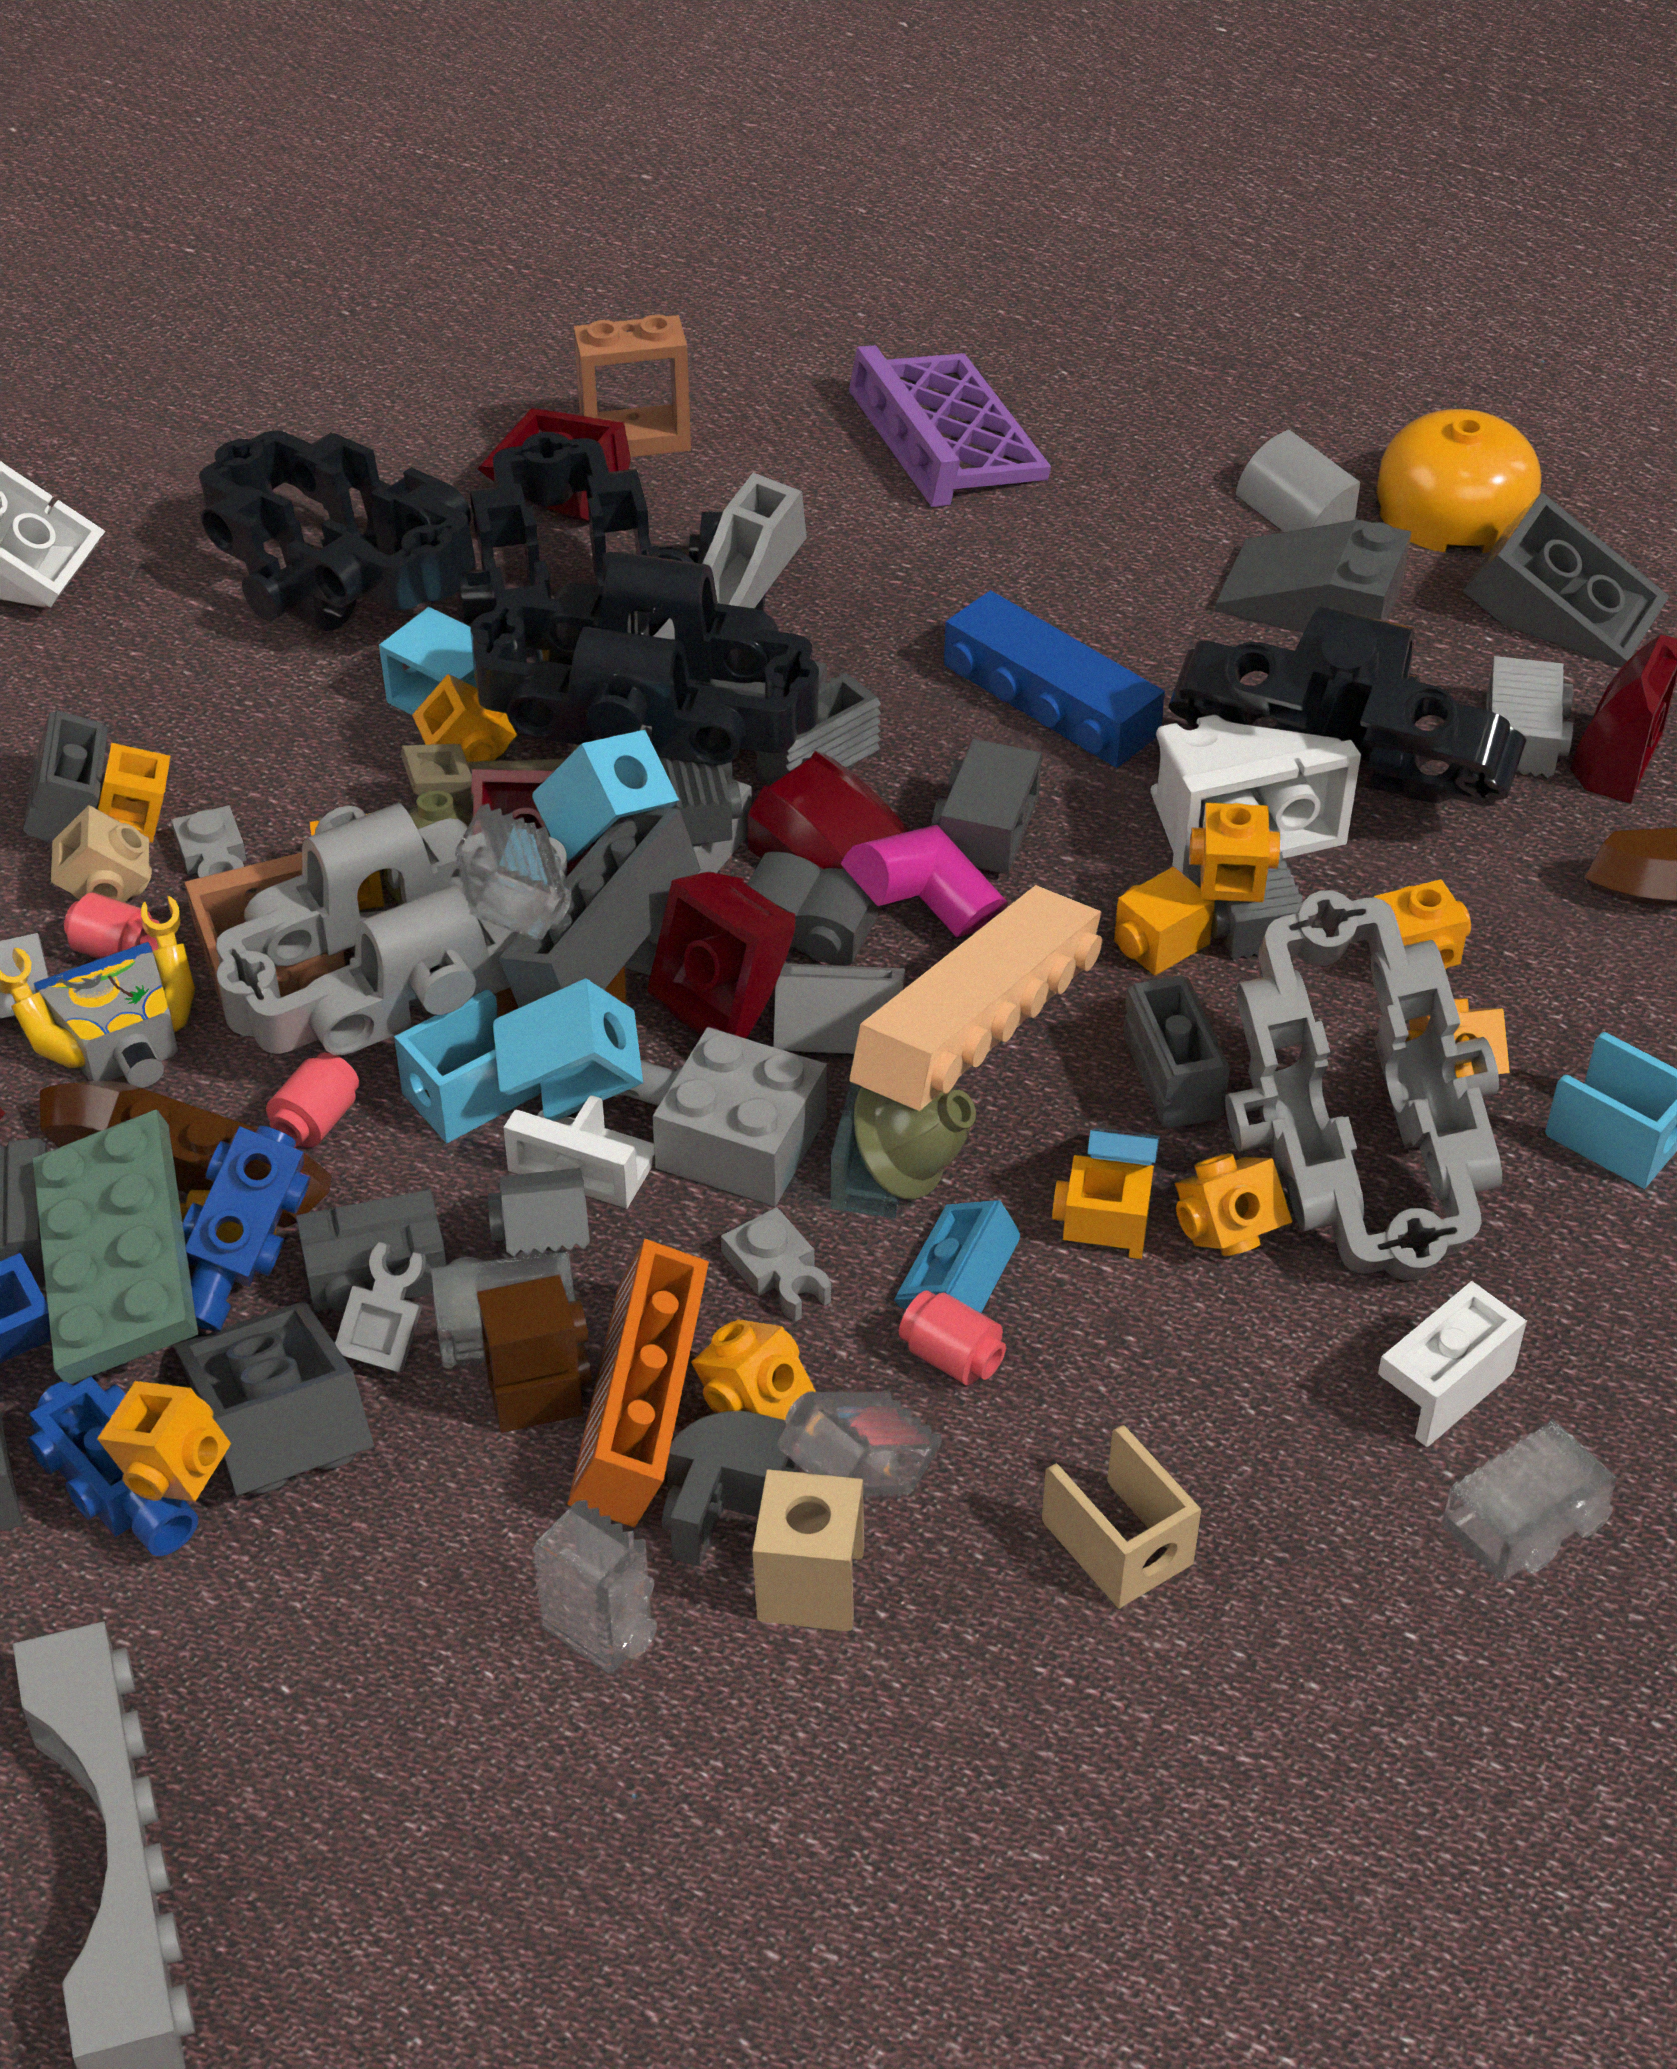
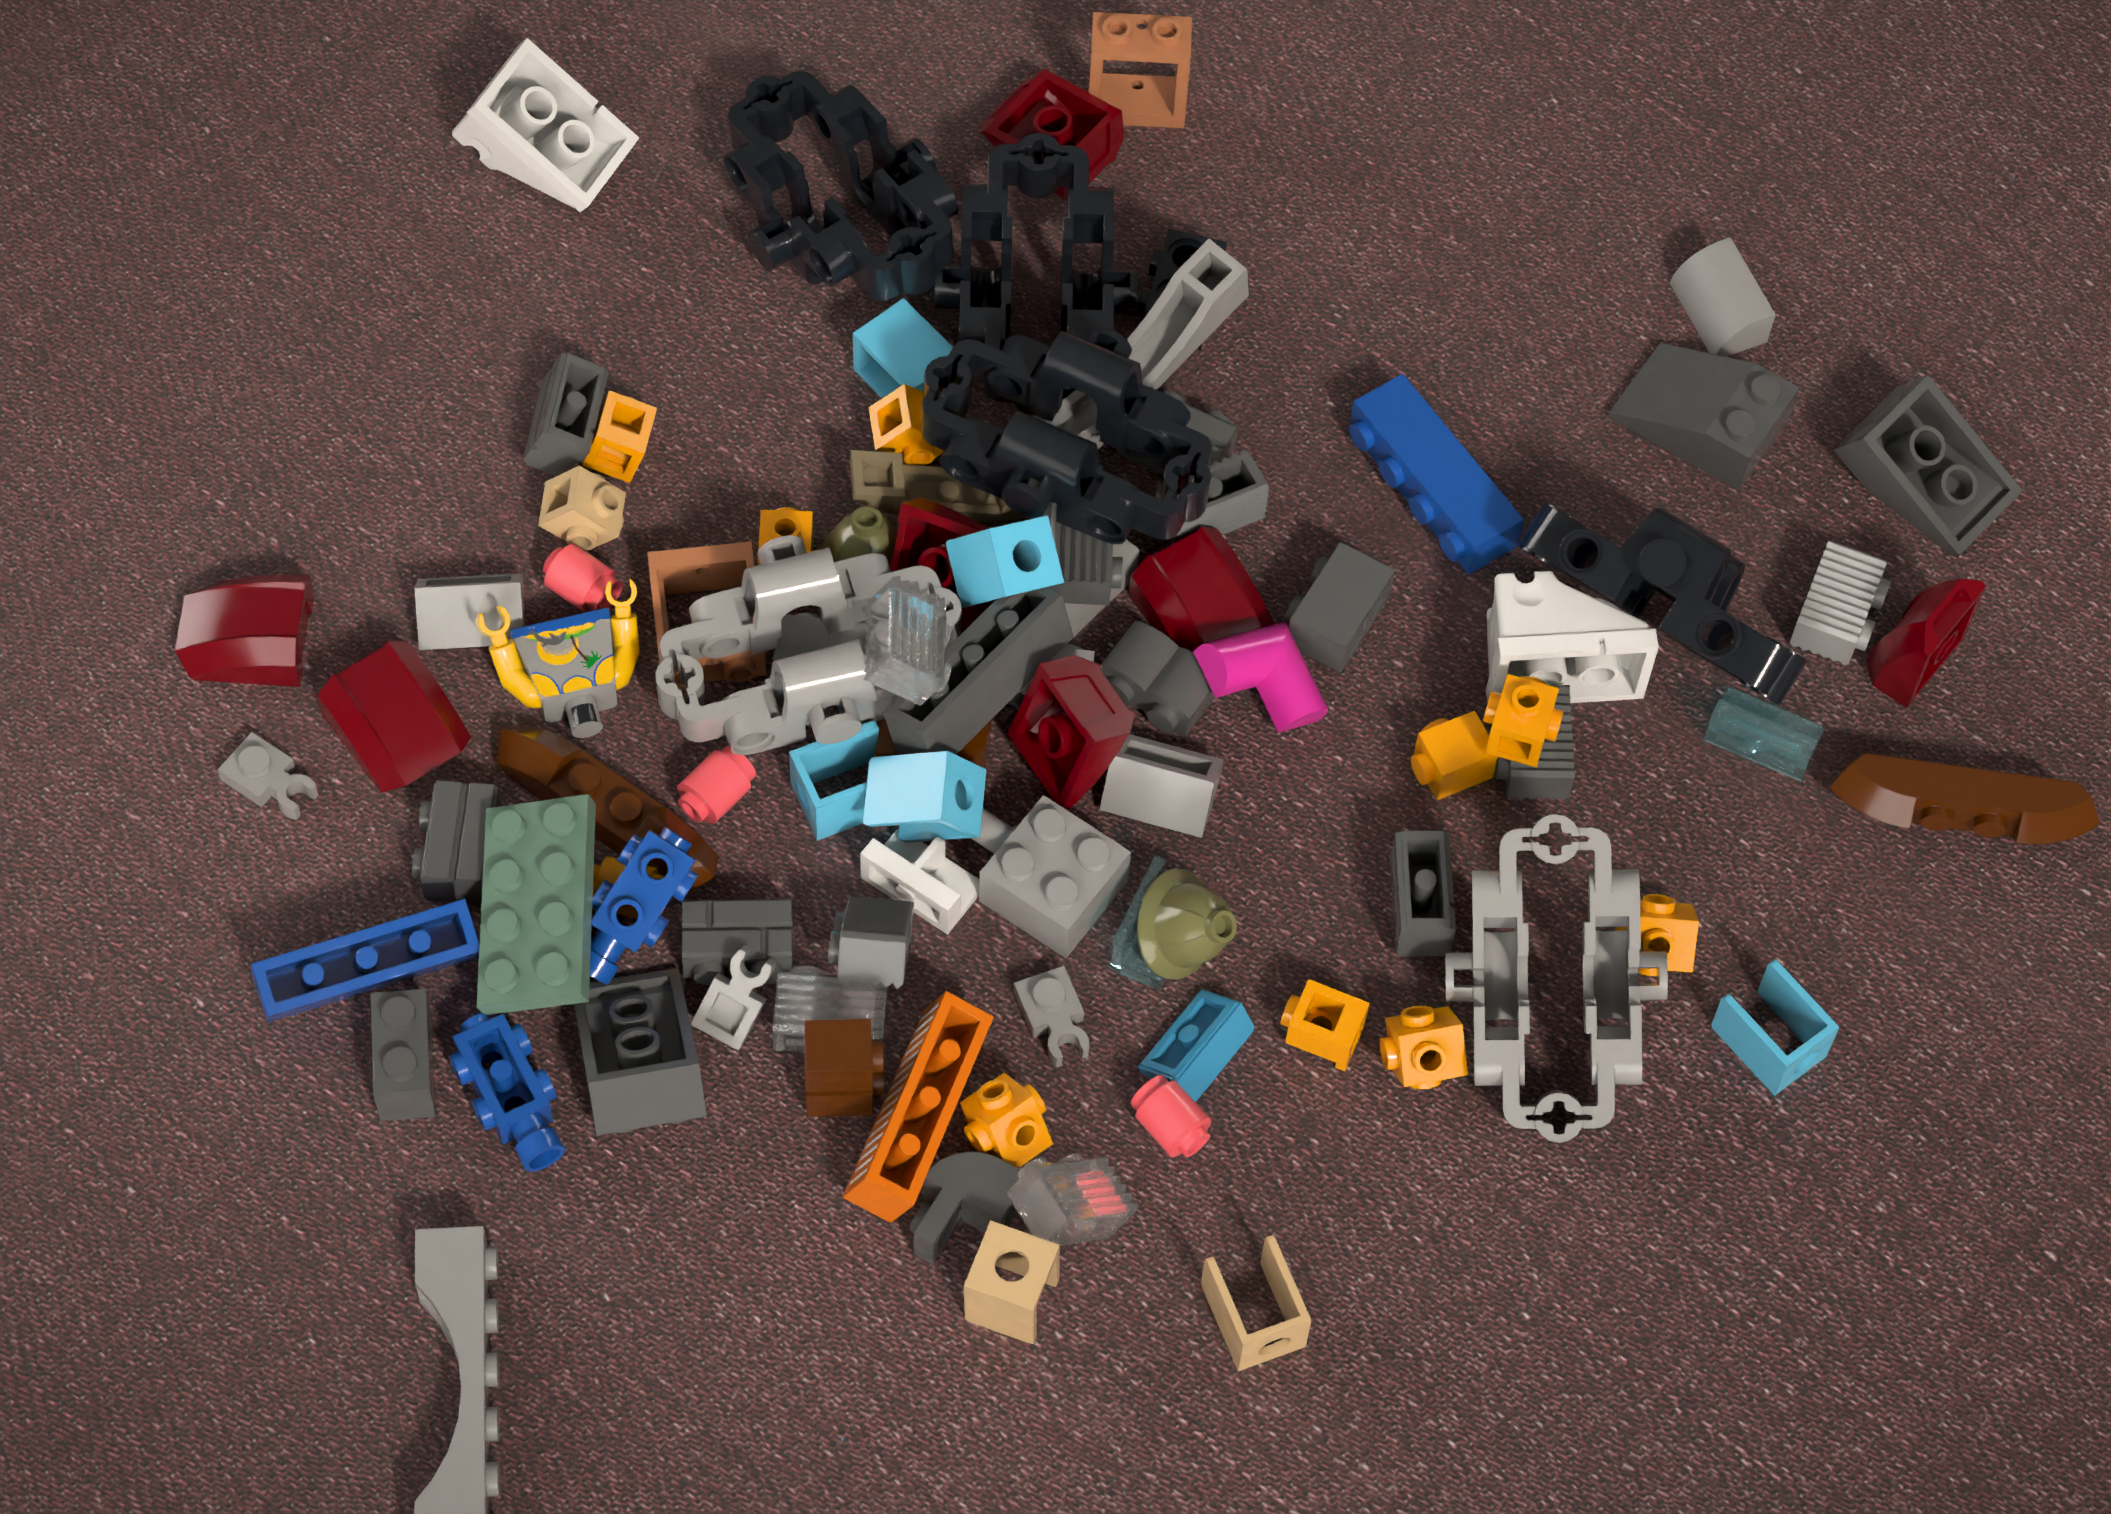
camera: 10 degrees right, 15 degrees up
light orange brick [97,1381,231,1502] -> none
light grey plate [171,805,247,878] -> none
clear brick [532,1500,657,1674] -> none
medium lavender fence [849,345,1051,507] -> none
light nougat brick [849,885,1102,1111] -> none
dark azure tile [1088,1128,1160,1165] -> none
light orange brick [1367,879,1471,969] -> none
light orange cylinder [1376,409,1541,553] -> none
white panel [1378,1281,1527,1447] -> none
clear brick [1442,1419,1617,1582] -> none
none -> clear light blue panel [1703,688,1824,782]

